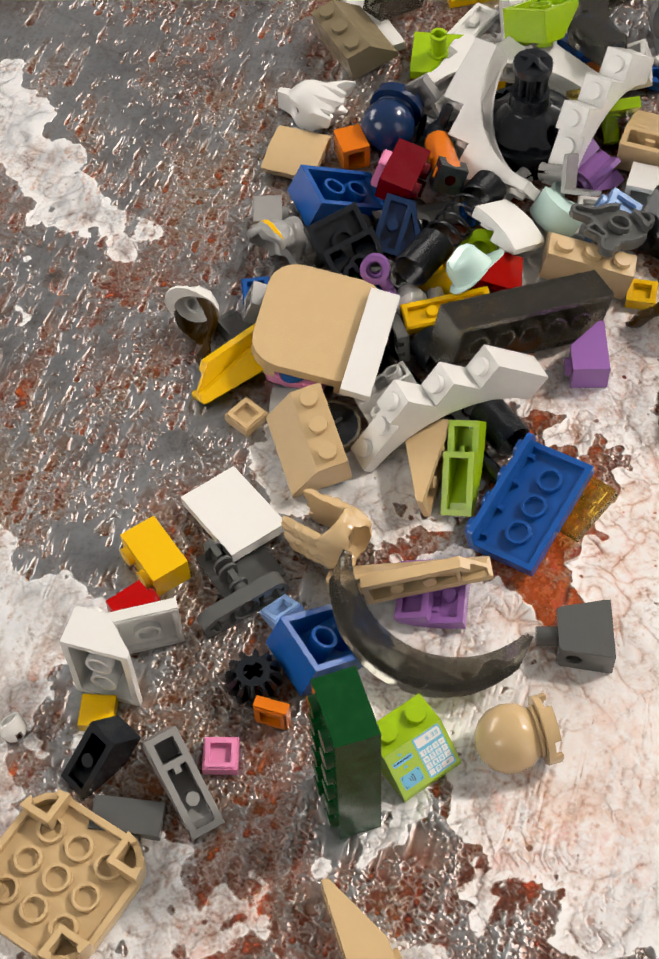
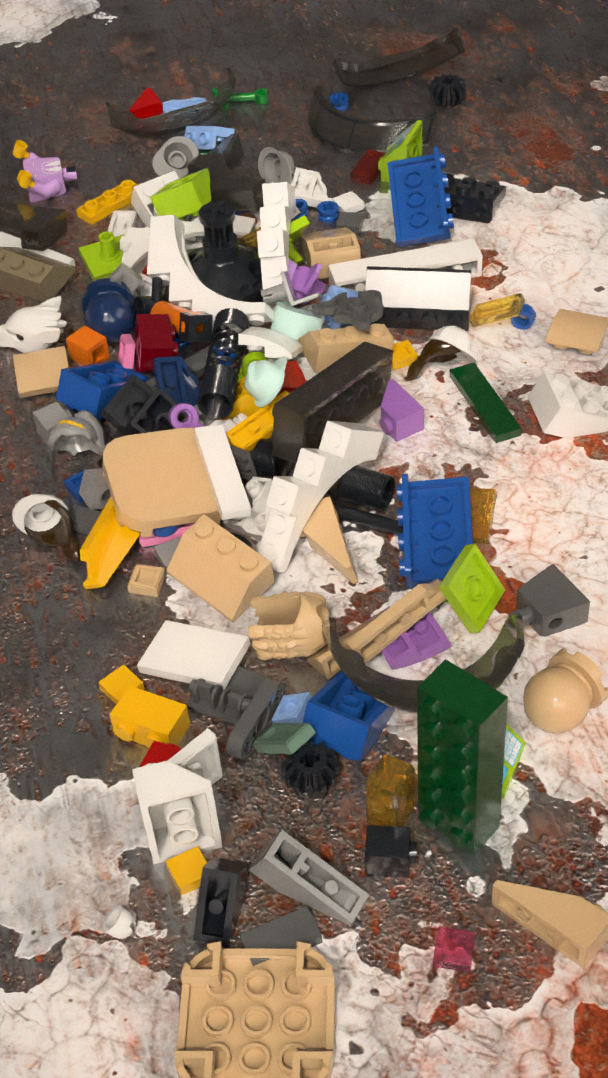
camera: 30 degrees left, 10 degrees down
bright pink tile [202,737,240,775] -> none
orange tile [253,695,291,730] -> none
lime slope [440,420,486,517] -> none
none -> yellow tile [98,664,145,704]
none -> sand green tile [253,723,316,754]
none -> clear yellow brick [365,754,415,827]
none -> black brick [365,825,417,878]
none -> clear pink tile [433,927,476,973]
none -> lime tile [439,544,505,633]

